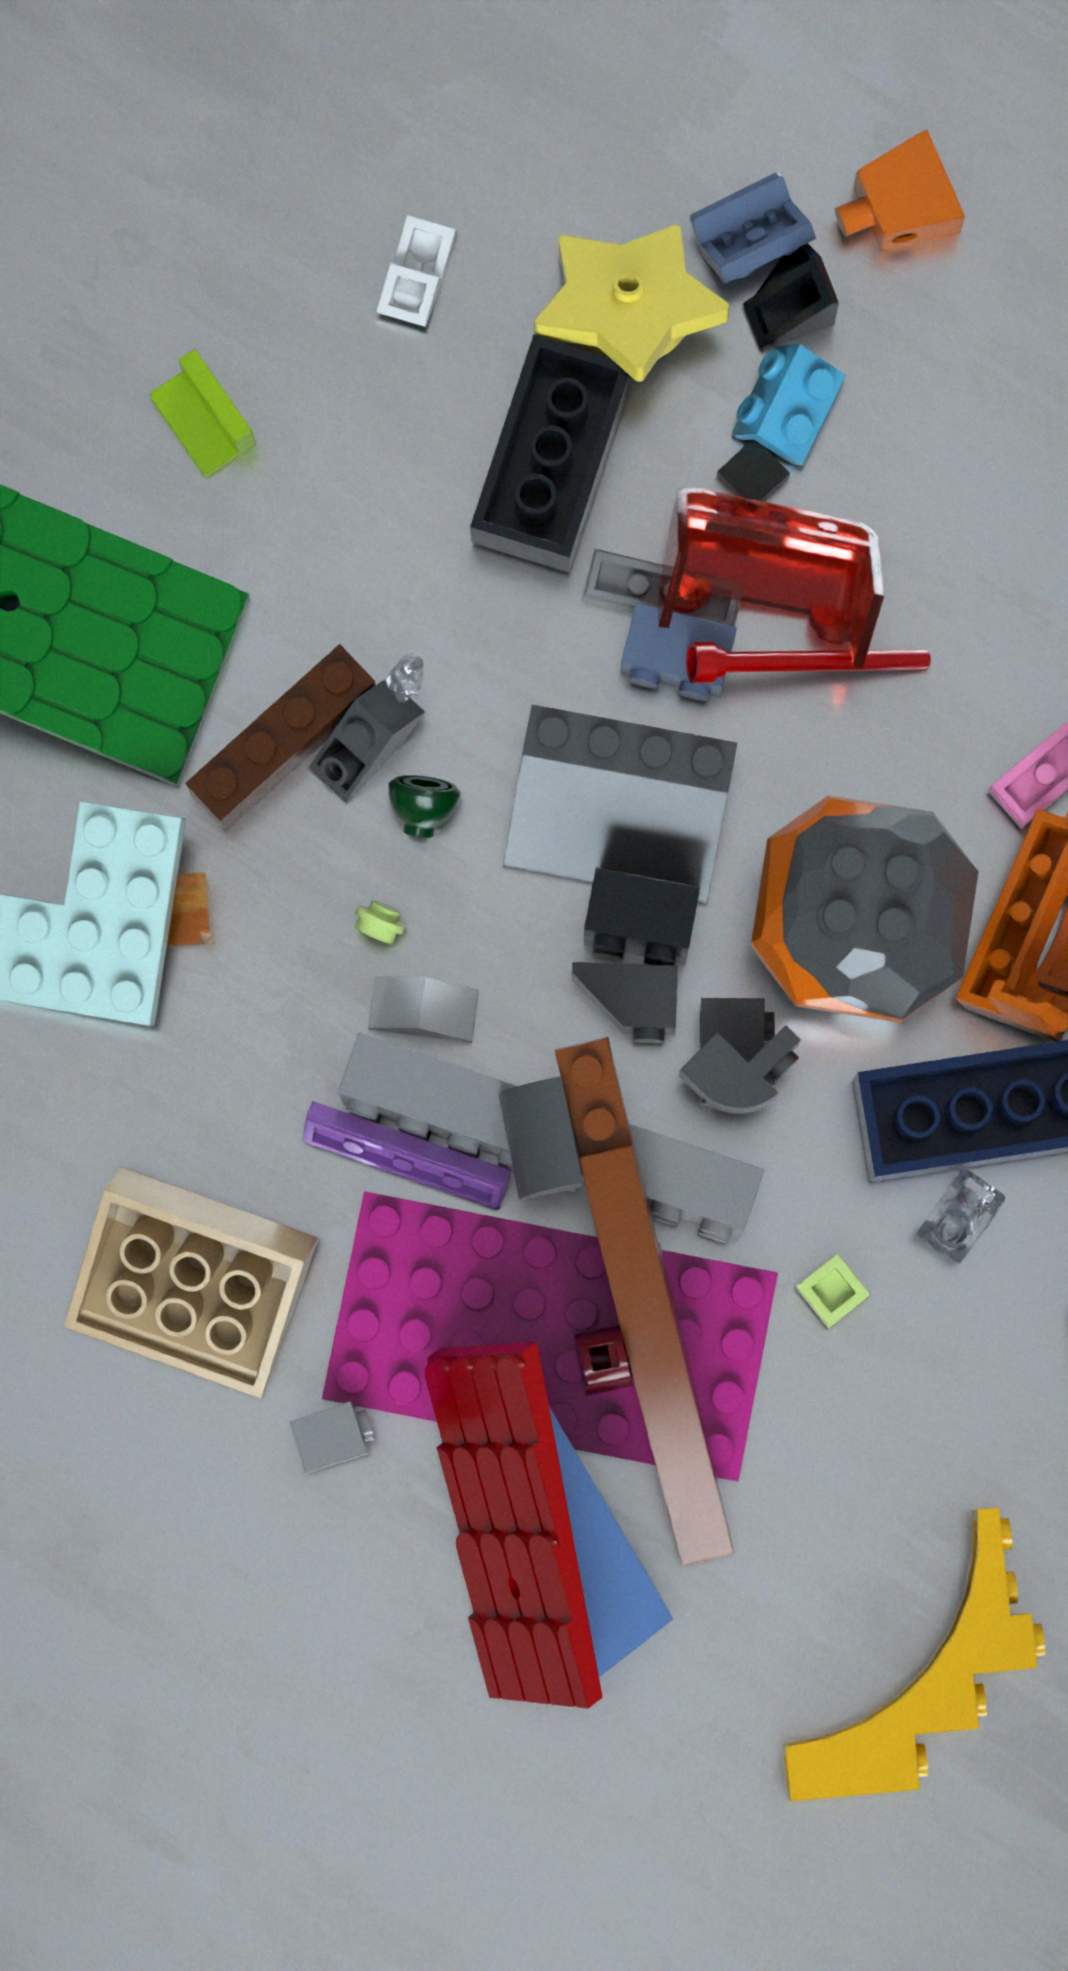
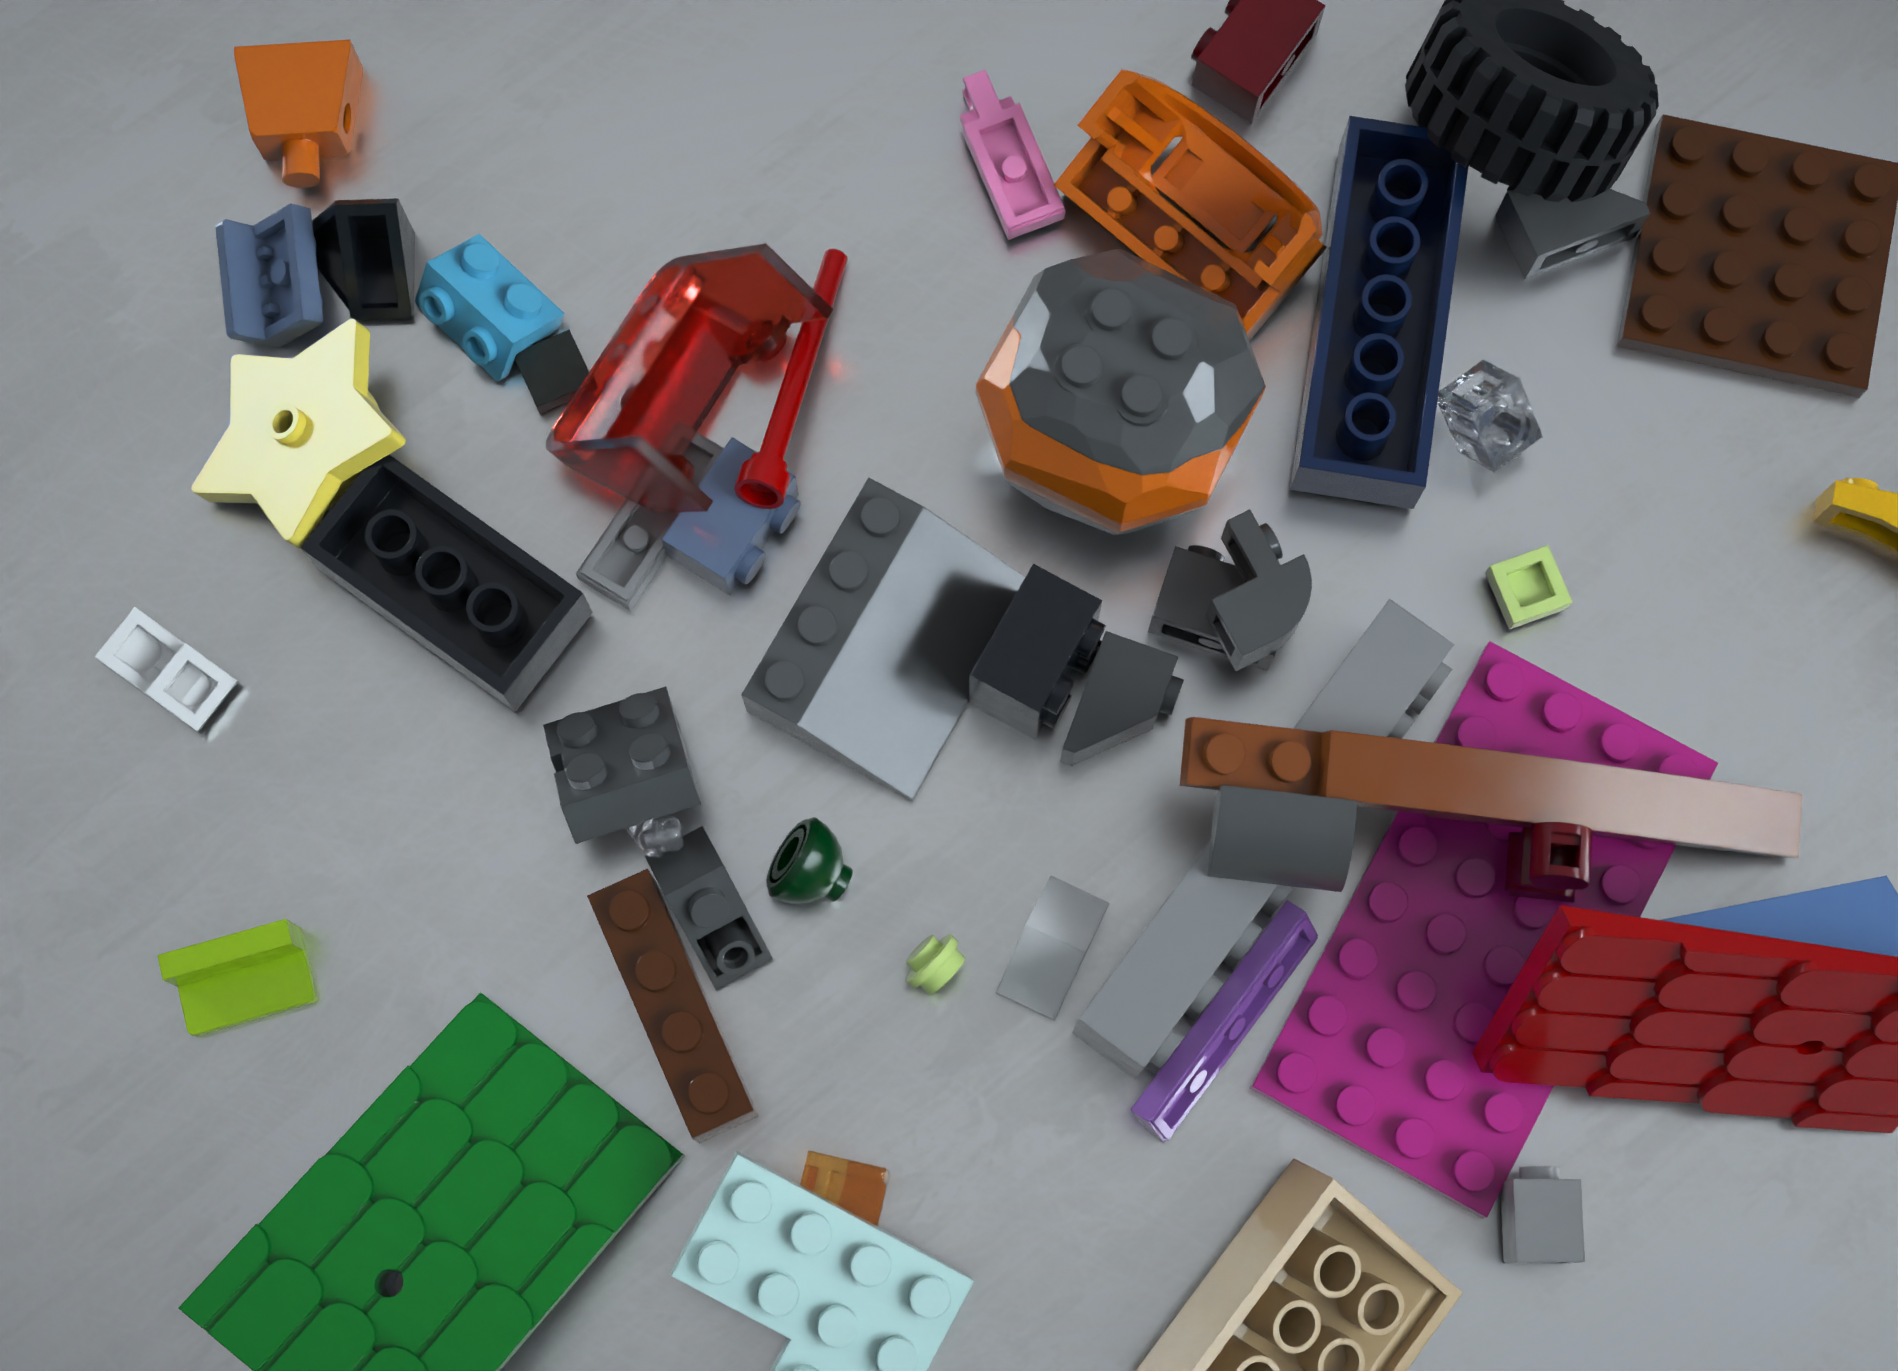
camera: 75 degrees left, 5 degrees down
none -> dark grey piece [543,686,701,844]

